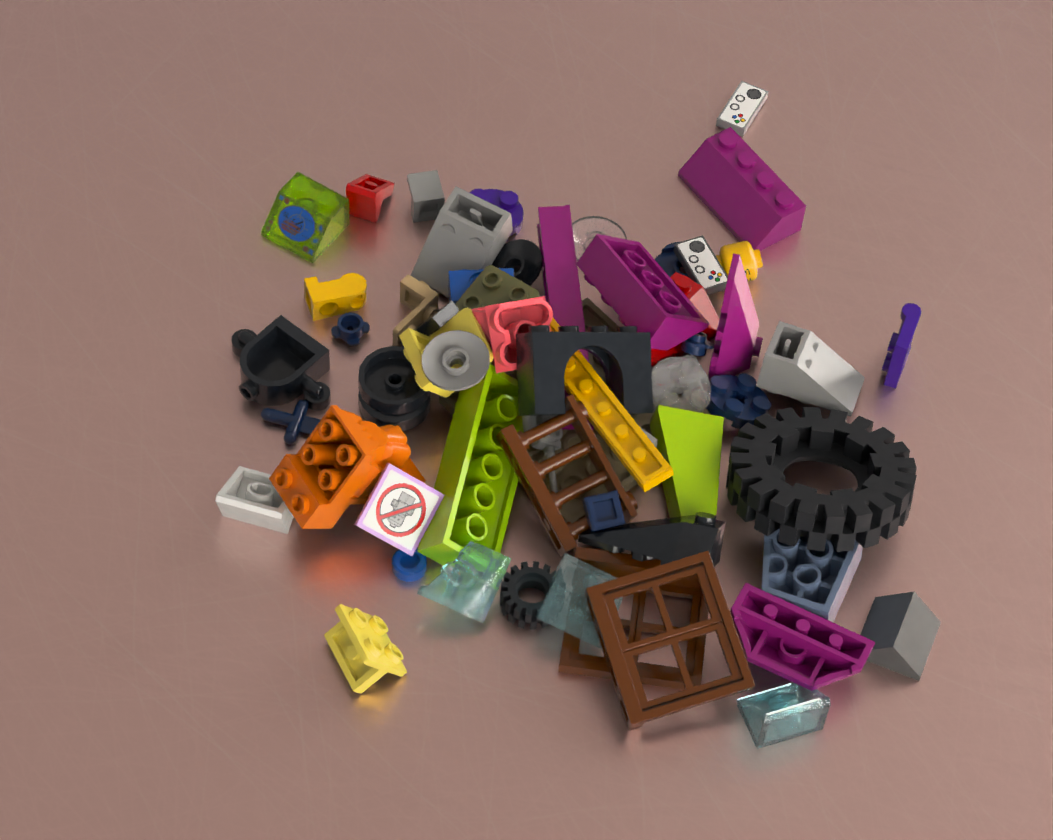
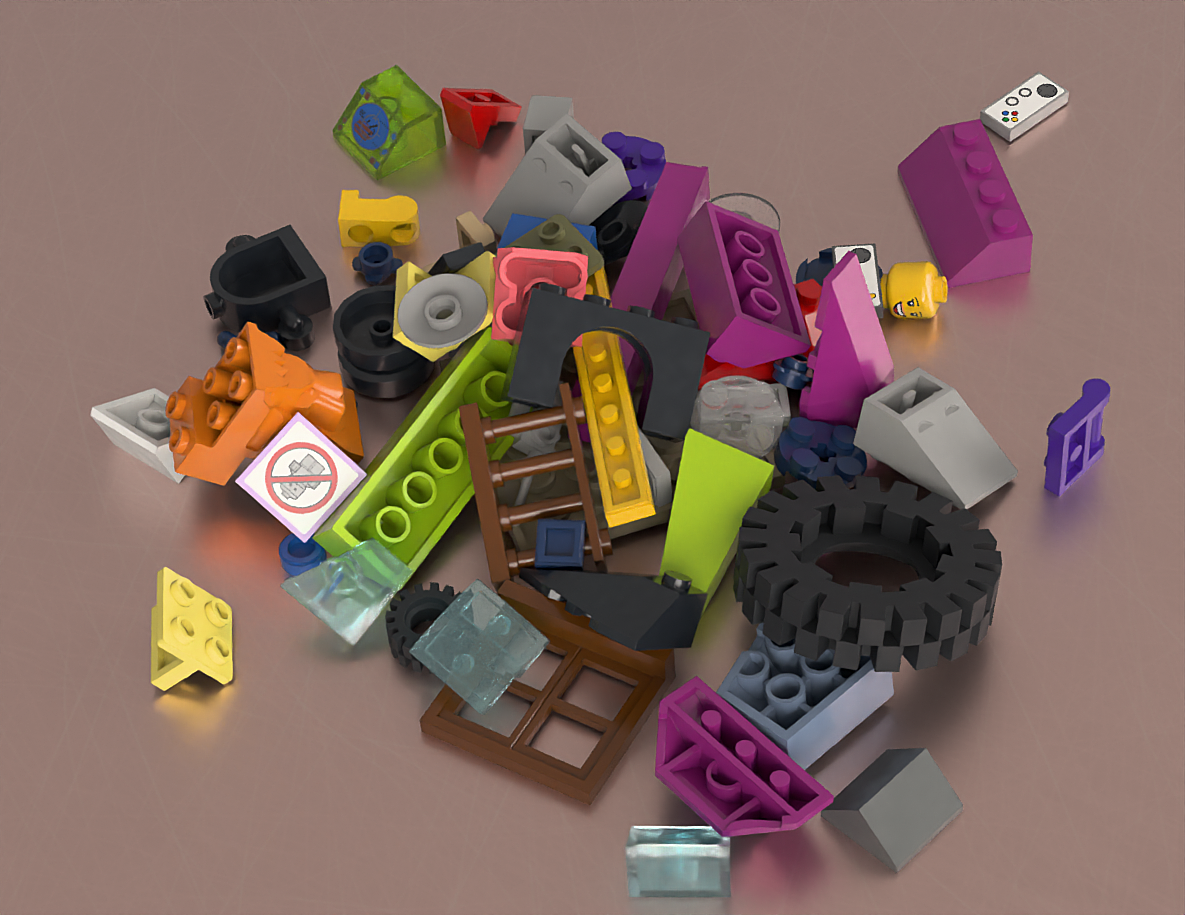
camera: 30 degrees right, 5 degrees down
reddish brown window [584,550,755,730] -> none

